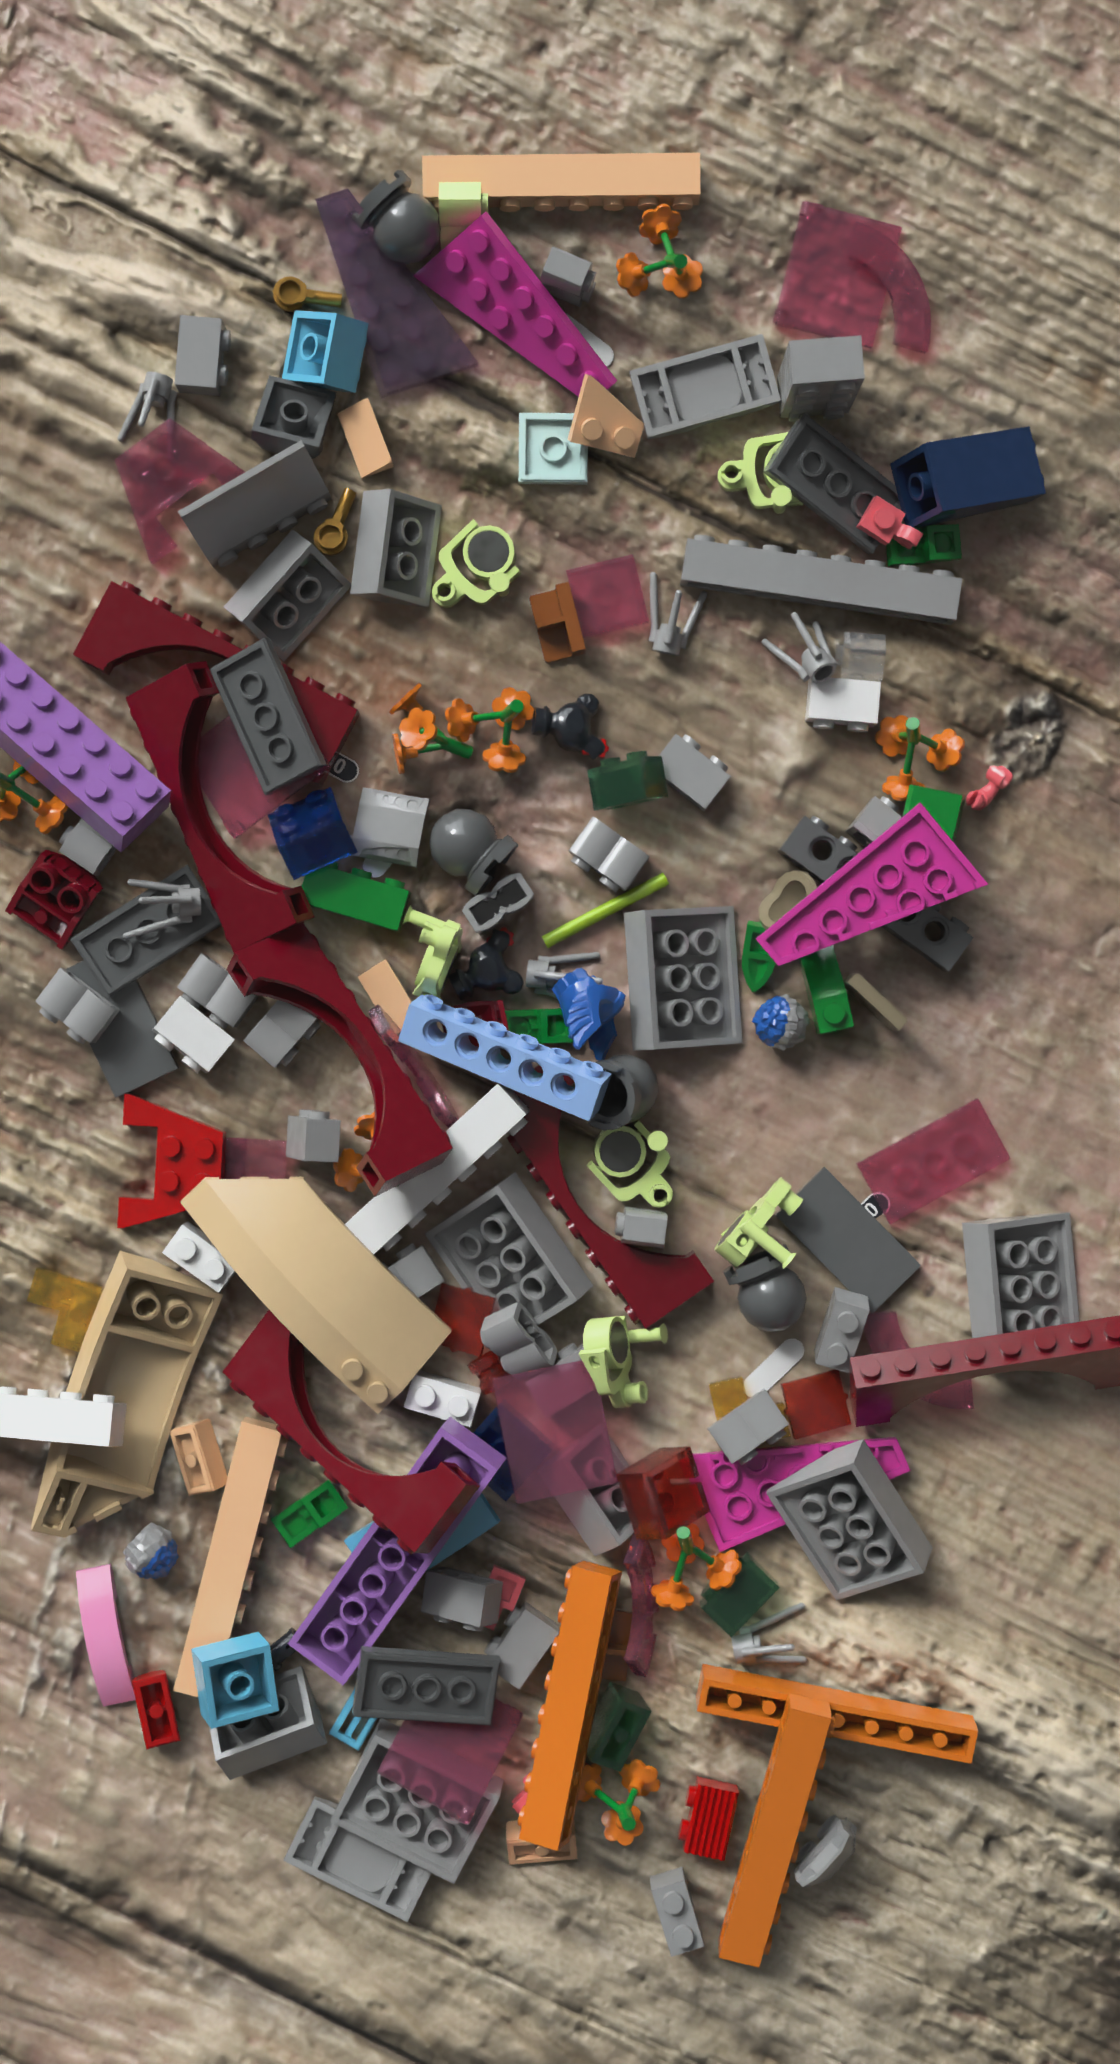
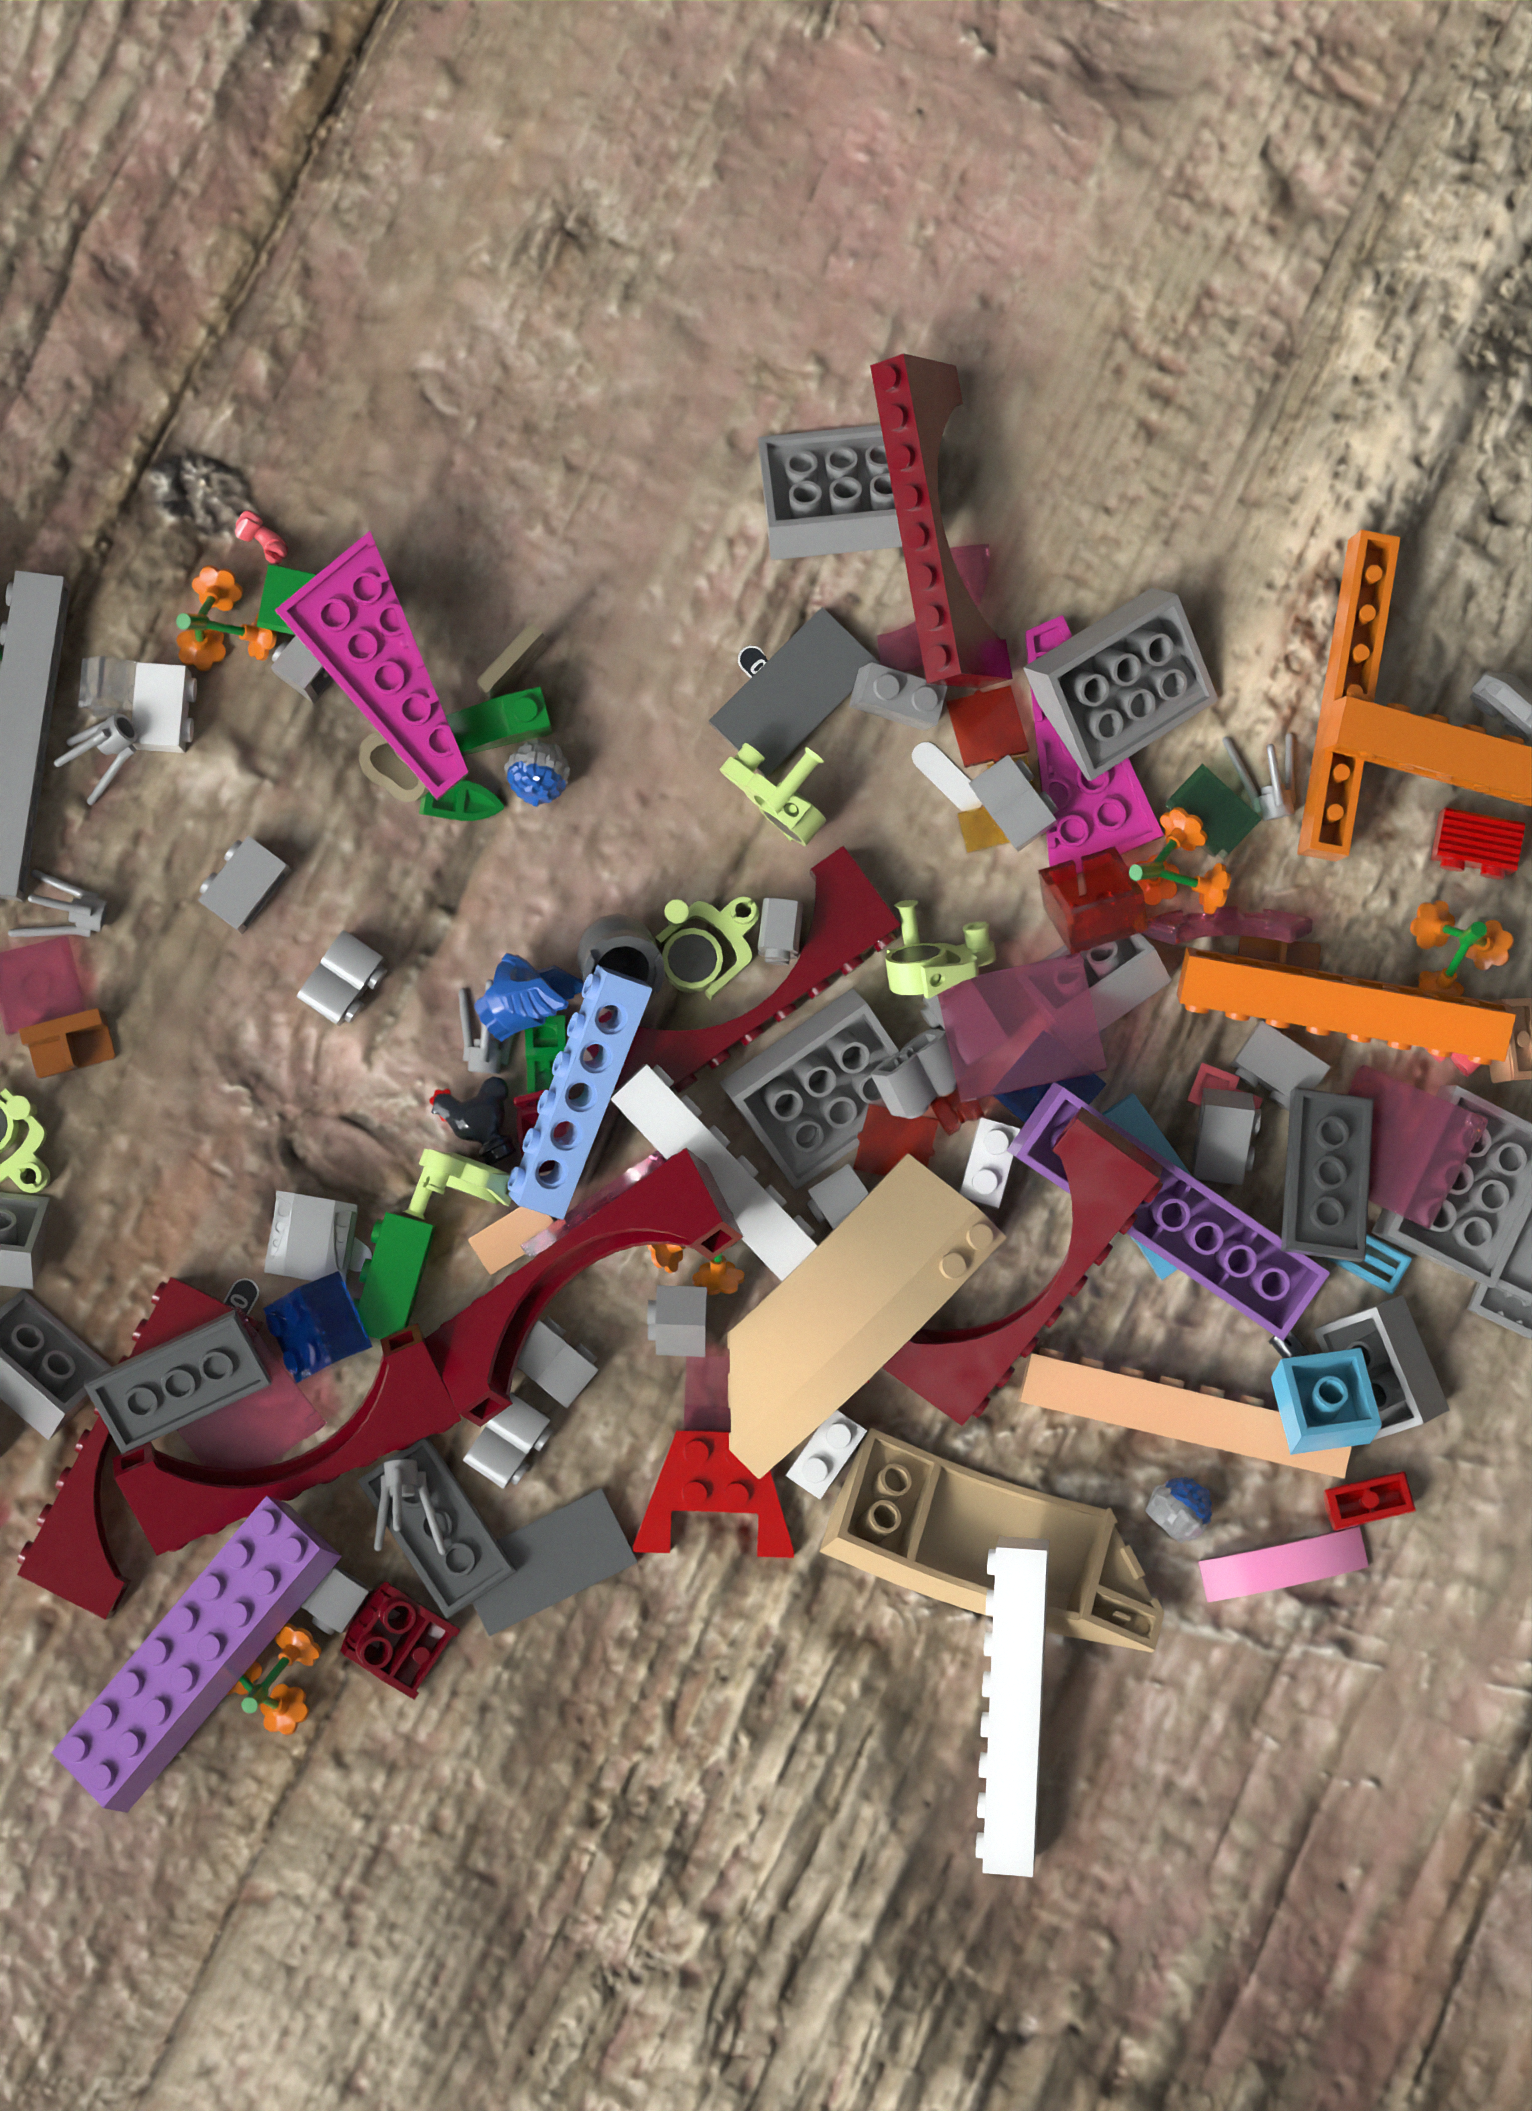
camera: 90 degrees left, 5 degrees down
clear yellow tile [27,1267,104,1352] -> none
light grey brick [35,968,120,1044] -> none
white brick [152,996,235,1073] -> none
light nougat slope [170,1419,228,1496] -> none
green slope [270,1479,349,1548] -> none
orange plant [389,682,473,774] -> none
dark grey tile [429,809,518,896] -> none
orange plant [445,687,534,773] -> none
light grey brick [462,873,534,933] -> none
black animal [531,694,609,760] -> none
lime bar [541,872,669,948] -> none
clear green brick [587,751,668,811] -> none
clear green brick [587,1682,652,1772] -> none
light grey slope [624,906,742,1051] -> none
dark grey tile [723,1244,807,1332] -> none
dark grey brick [778,816,974,972] -> none
clear pink tile [856,1098,1011,1224] -> none

